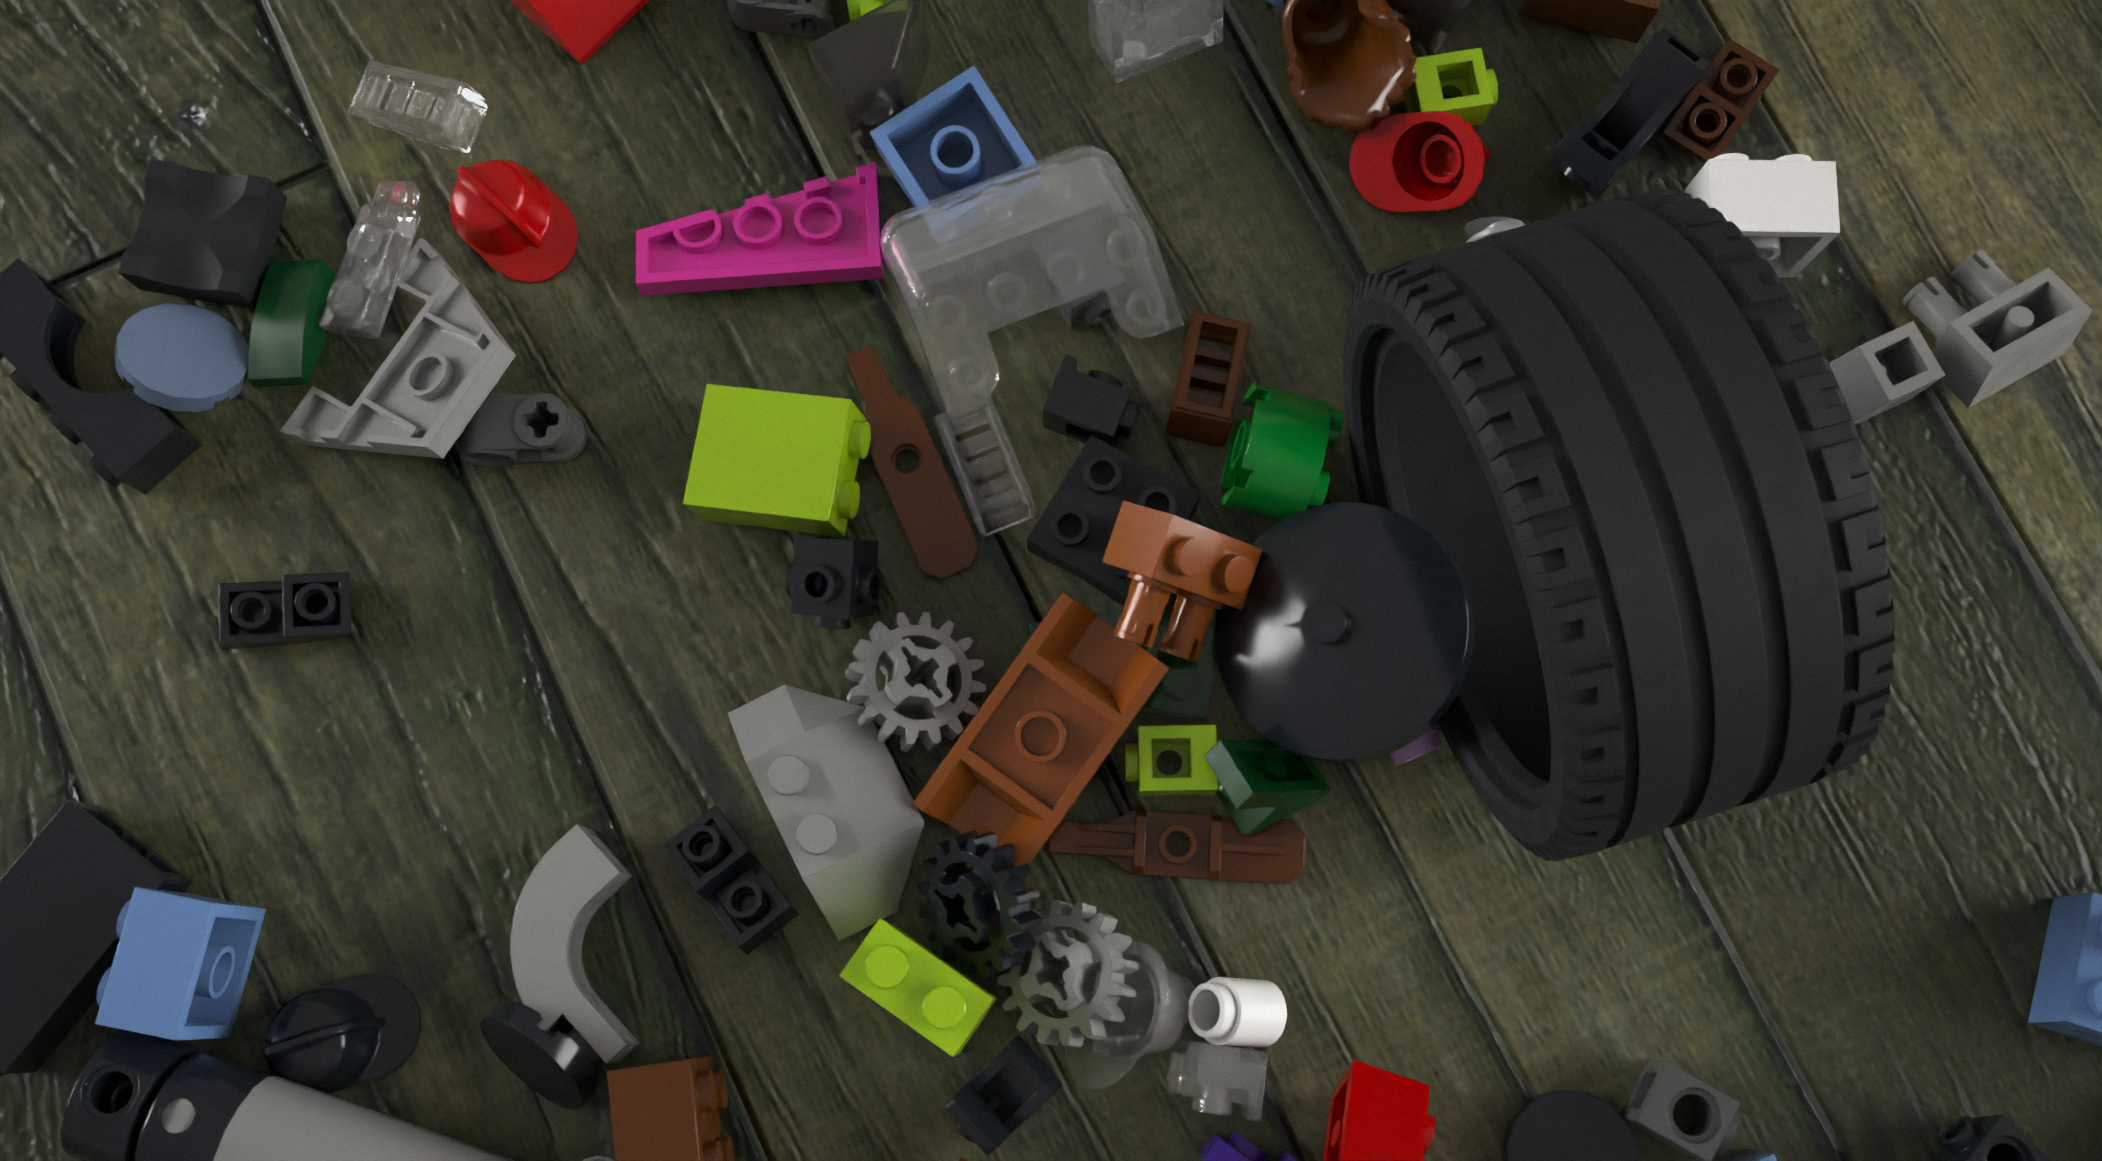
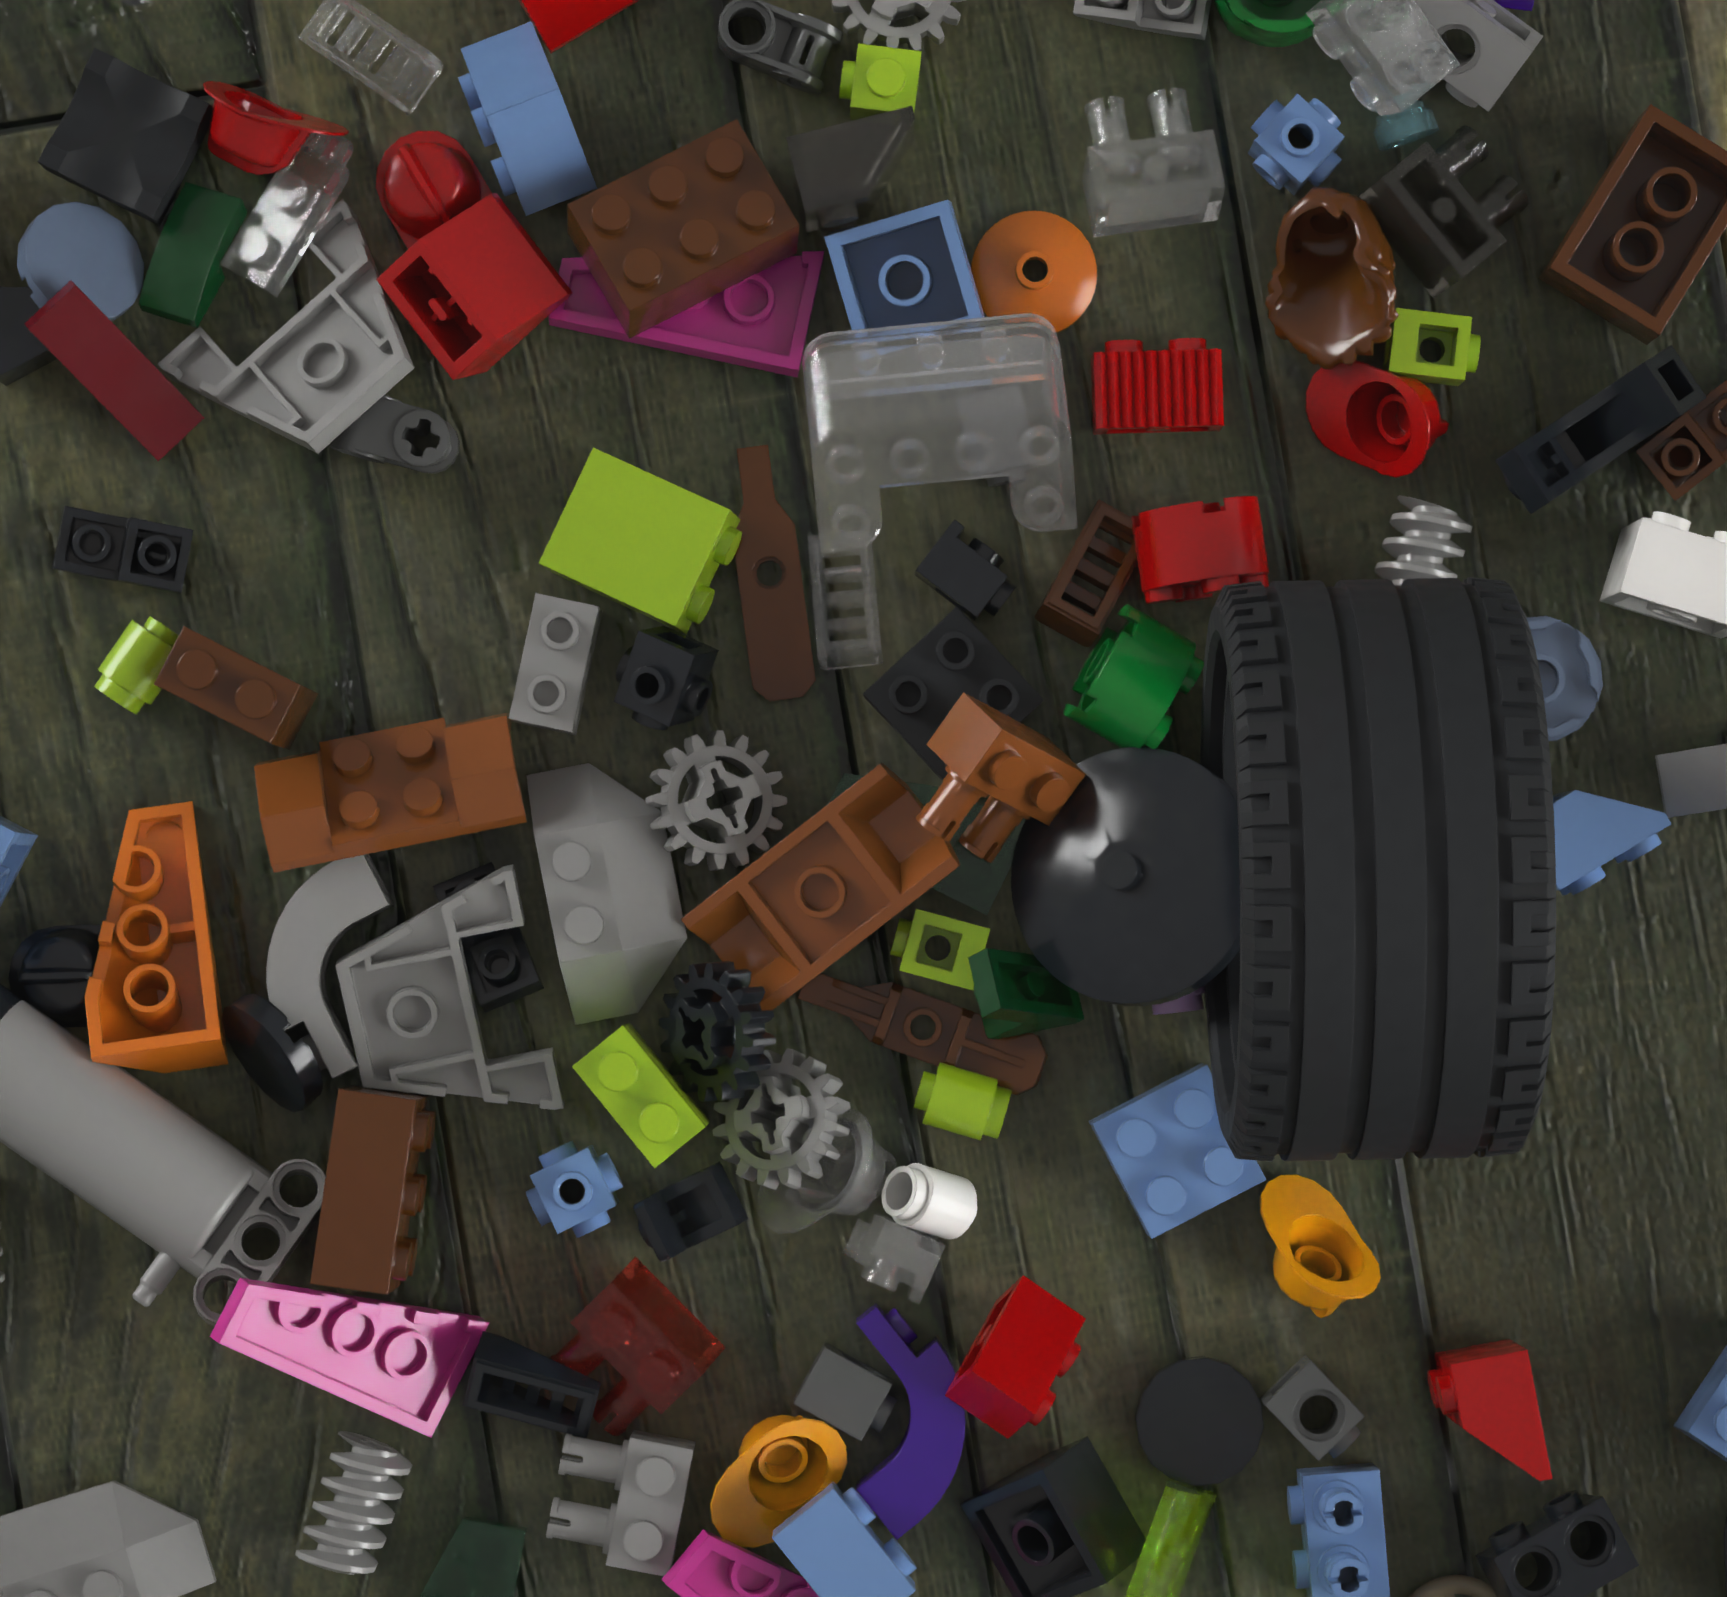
camera: 10 degrees right, 10 degrees up
none -> dark red tile [24,280,204,461]
none -> orange wedge [84,801,228,1073]
none -> lime brick [94,616,179,715]
none -> reddish brown brick [154,626,318,750]
none -> red piece [203,81,349,175]
none -> dark orange piece [254,712,527,873]
none -> light grey wing [335,864,565,1110]
none -> red slope [376,193,573,380]
none -> medium blue brick [458,21,597,216]
none -> light grey brick [509,593,603,736]
none -> medium blue brick [526,1140,624,1238]
none -> reddish brown brick [567,119,799,339]
none -> lime brick [913,1062,1012,1141]
none -> orange dish [971,211,1097,338]
none -> medium blue brick [1089,1063,1266,1239]
none -> red brick [1091,338,1224,435]
none -> red brick [1131,496,1269,604]
none -> light orange piece [1260,1174,1381,1318]
none -> red slope [1427,1339,1552,1481]

